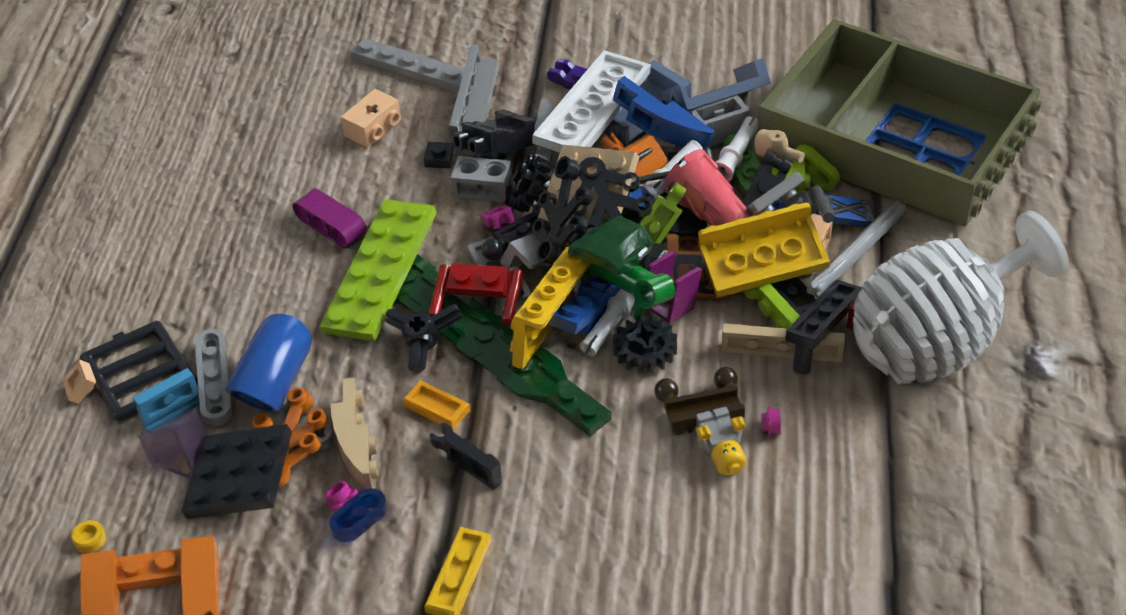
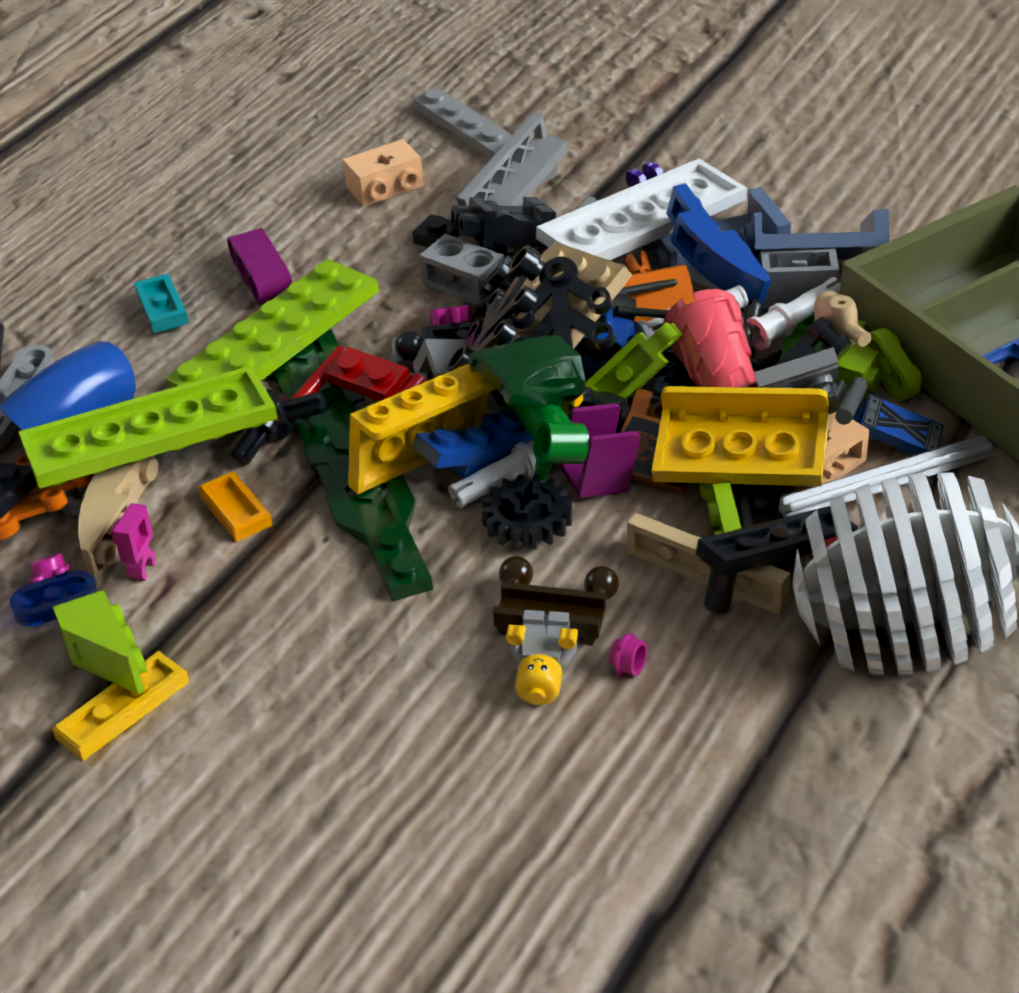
camera: 25 degrees right, 5 degrees down
black plate [429,423,502,490] -> none
none -> lime plate [18,366,278,489]
none -> lime slope [53,590,147,694]
none -> dark pink plate [112,503,156,581]
none -> teal plate [133,273,189,333]

